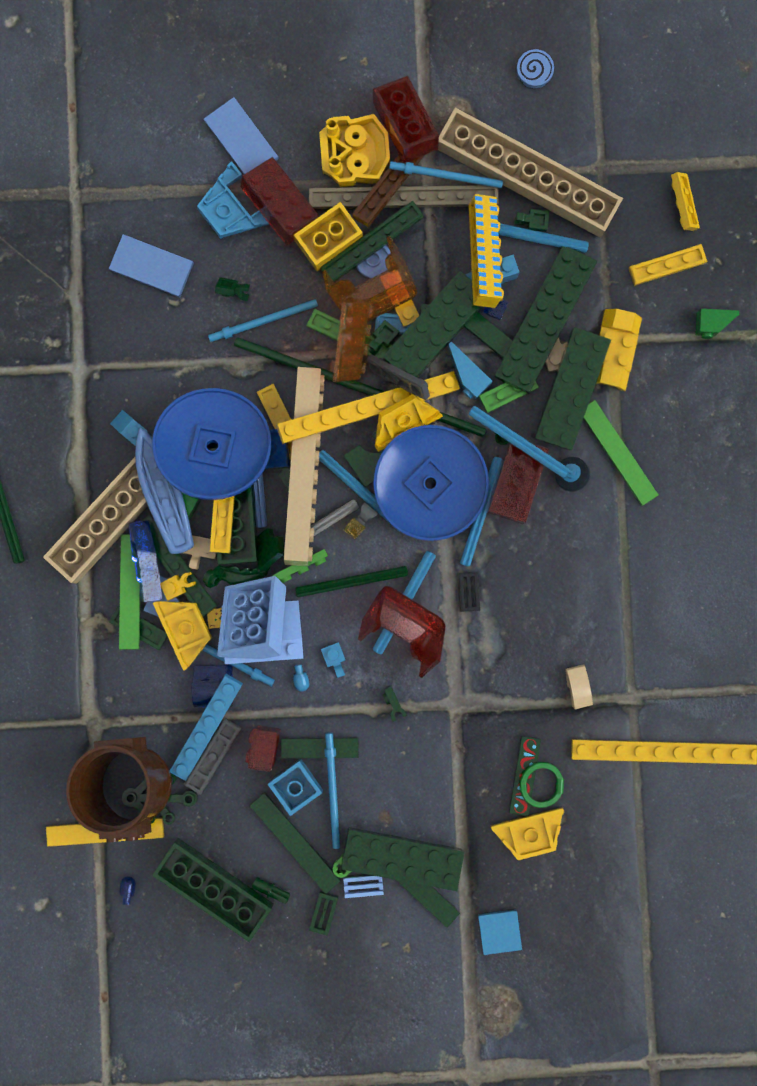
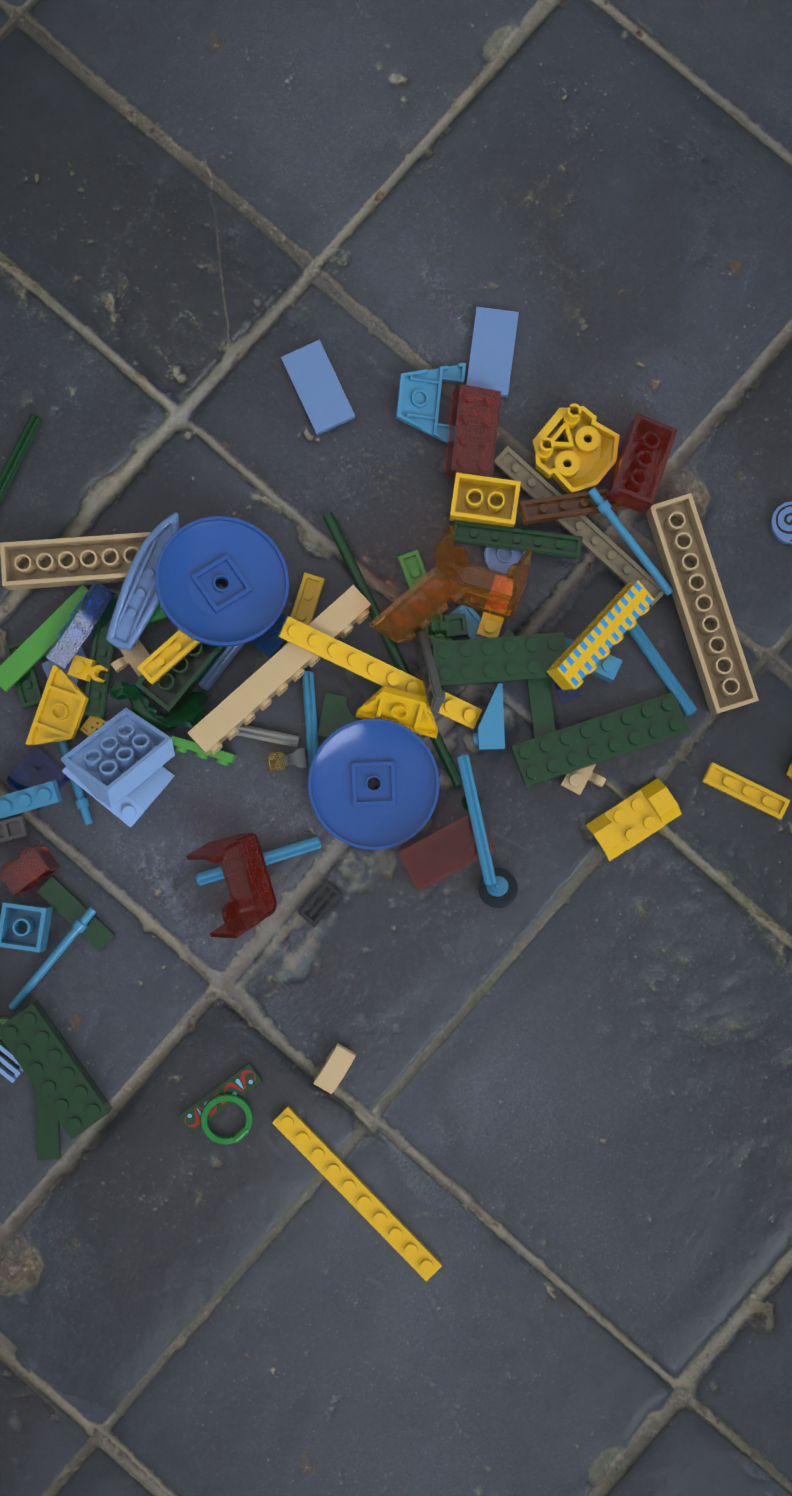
camera: 45 degrees right, 0 degrees up
dark azure slope [110,410,152,446] -> none
dark azure bar [208,299,318,342] -> none
dark green plate [215,277,250,301] -> none
dark azure cylinder [293,664,309,692] -> none
dark green axle [295,566,408,597] -> none
dark azure plate [321,642,346,678] -> none
dark green plate [382,686,407,722] -> none
dark azure axle [460,457,503,566] -> none
dark azure tile [478,909,522,955] -> none
bright green plate [479,382,539,414] -> none
yellow wing [490,807,564,860] -> none
dark green plate [514,209,549,232] -> none
dark green brick [534,327,611,450] -> none
bright green tile [583,400,658,506] -> none
green slope [695,309,739,339] -> none

